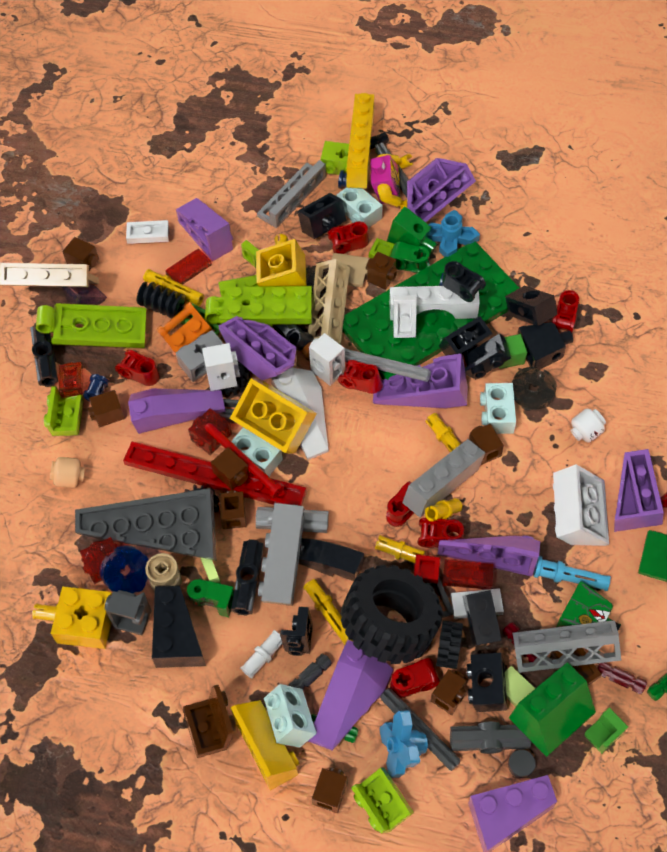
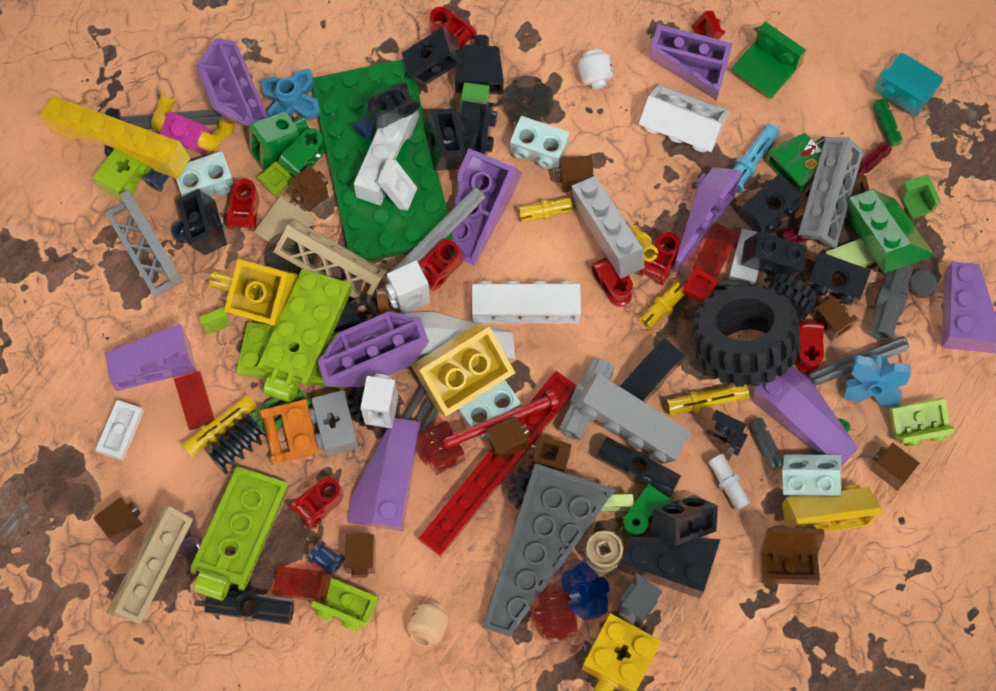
camera: 70 degrees left, 10 degrees up
none -> white brick [472,281,581,324]
none -> black brick [652,495,718,546]
none -> black brick [739,173,802,234]

